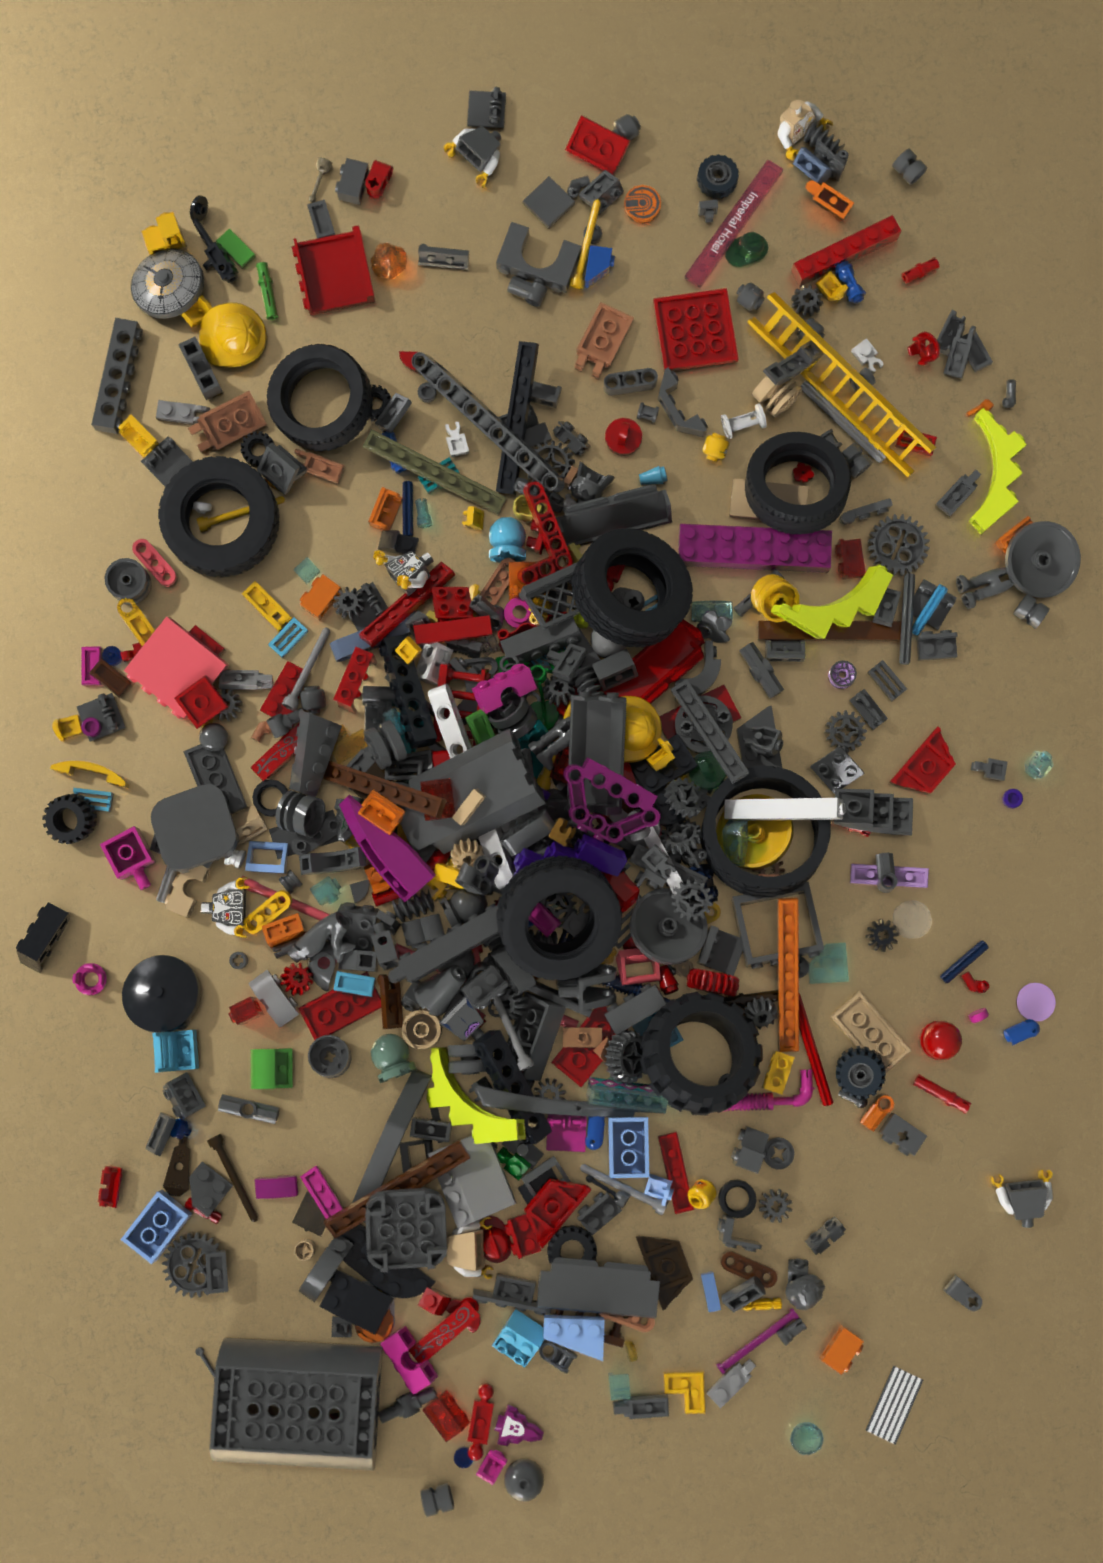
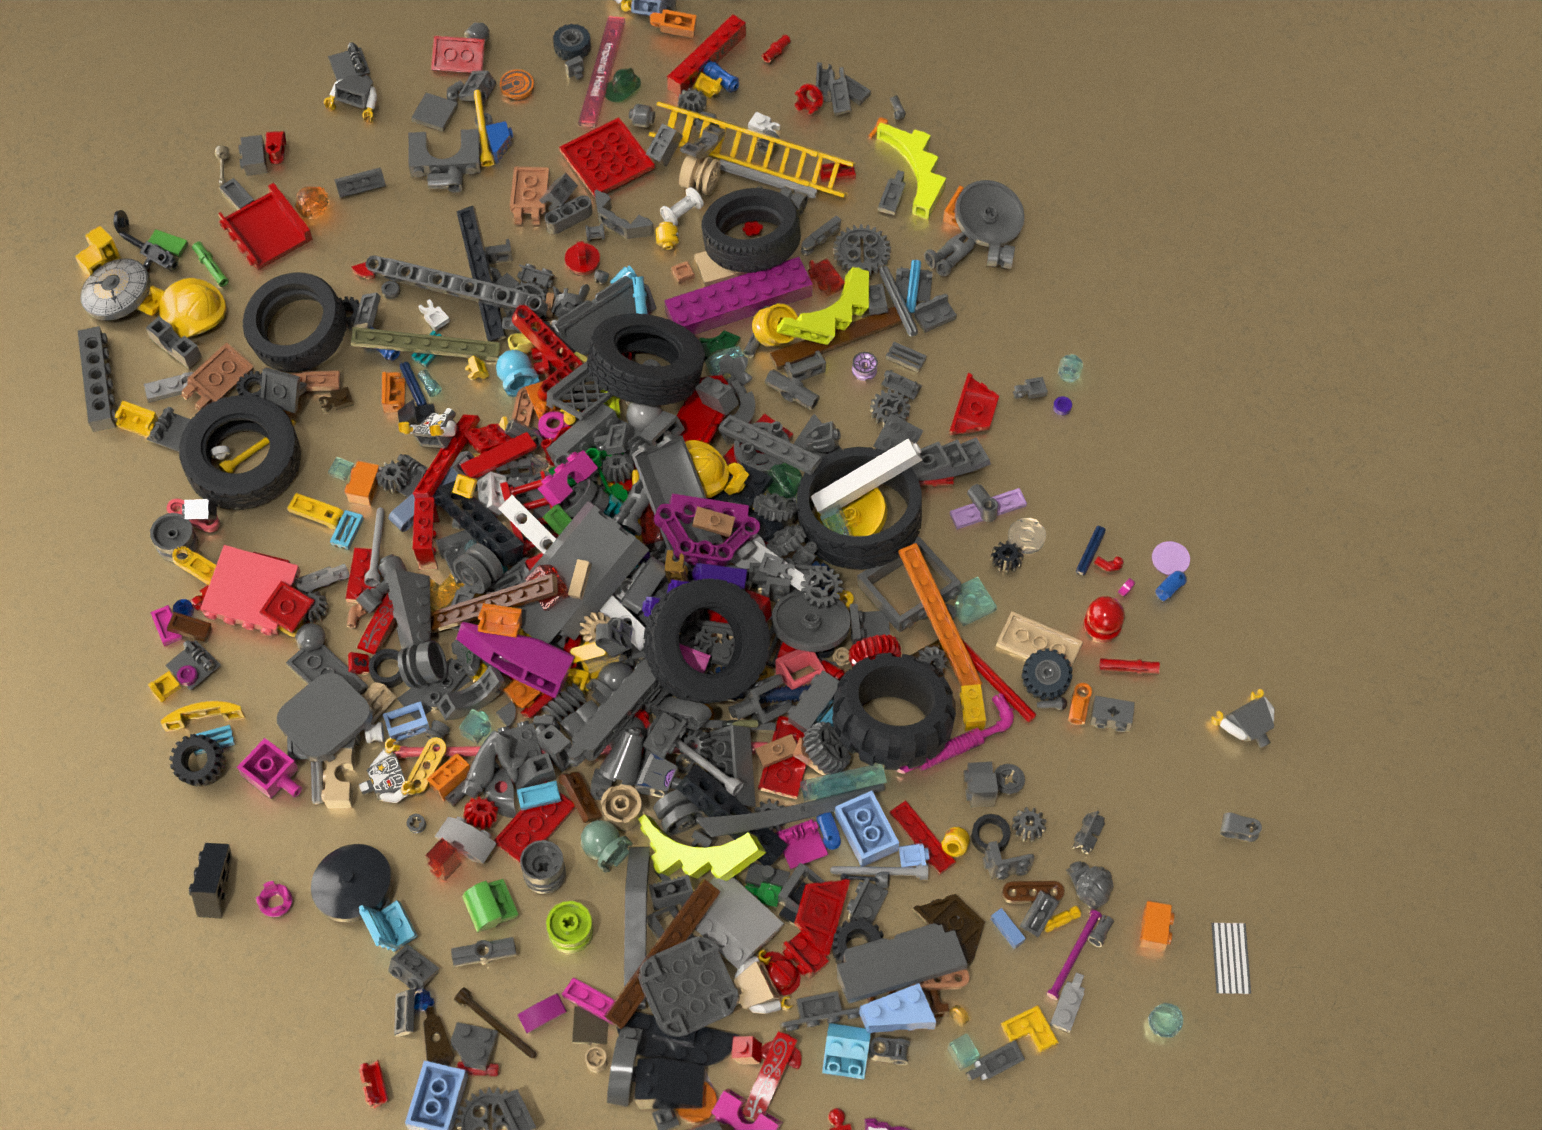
camera: 25 degrees left, 20 degrees down
none -> brick [182,499,217,520]
none -> dark brown plate [319,387,354,412]
none -> red tile [348,652,369,675]
none -> dark grey hinge [539,173,578,210]
none -> lime wheel [546,901,594,954]
none -> dark grey hinge [594,269,610,284]
none -> medium azure pin [632,276,647,314]
none -> dark grey hinge [646,123,683,167]
none -> nougat tile [671,261,695,284]
none -> medium nougat plate [692,507,735,537]
none -> dark grey brick [695,376,739,415]
none -> dark green tile [699,330,741,361]
none -> olive piece [722,720,761,728]

